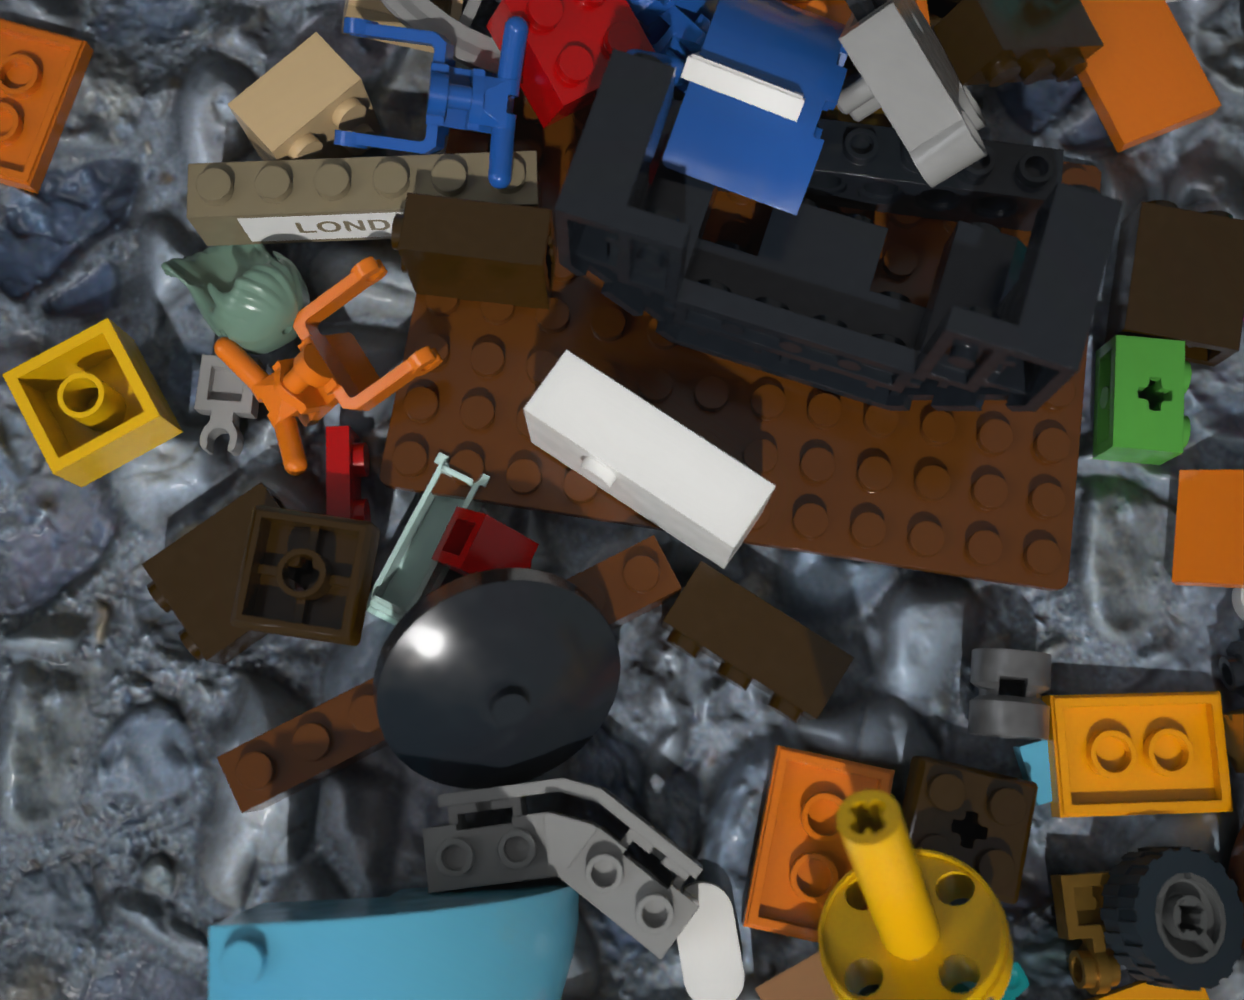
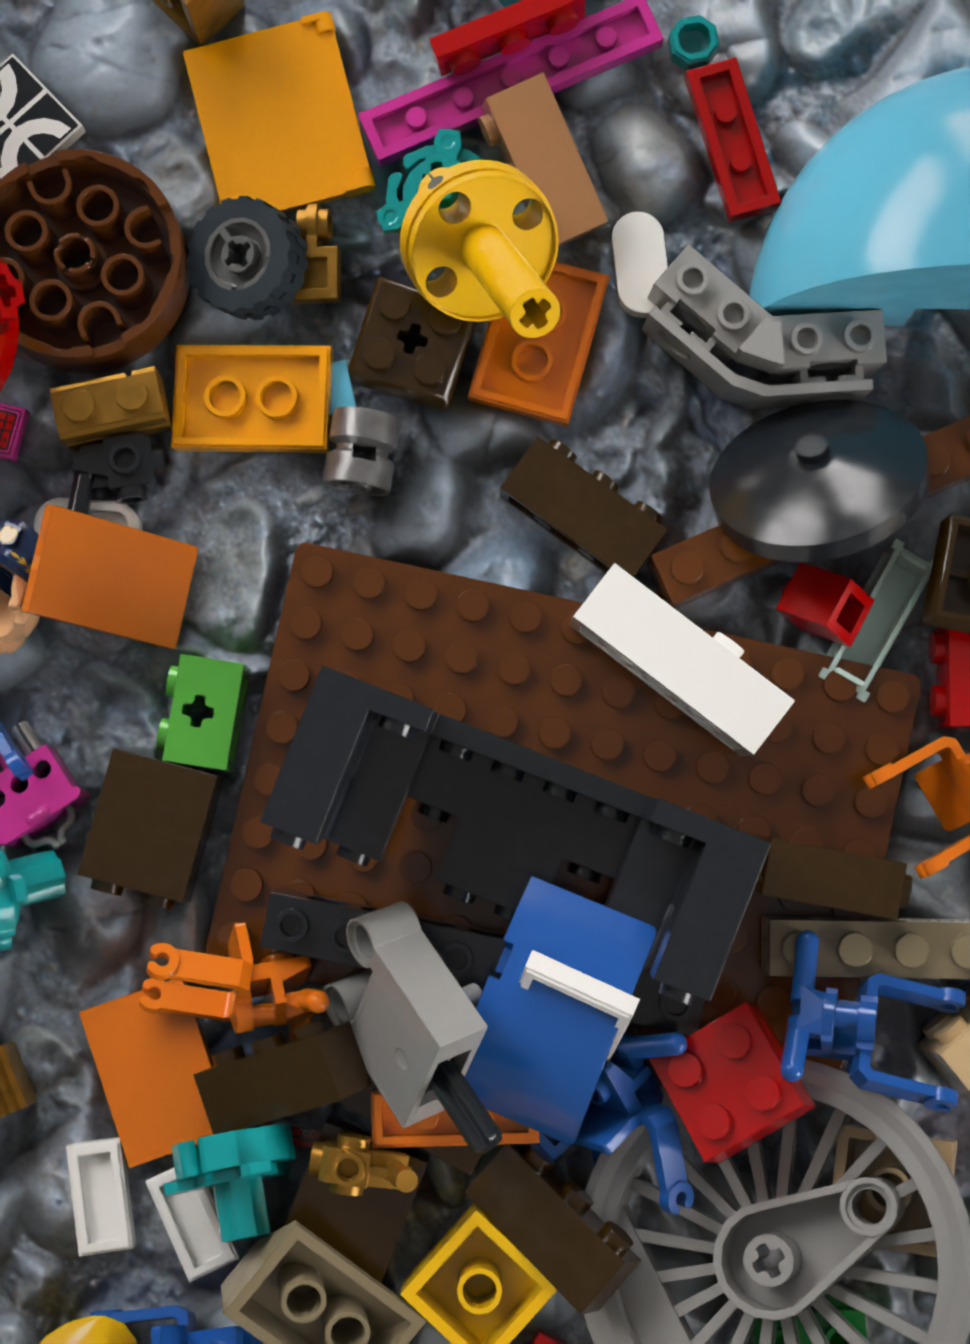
camera: 175 degrees left, 5 degrees up
none -> orange piece [139,922,329,1040]

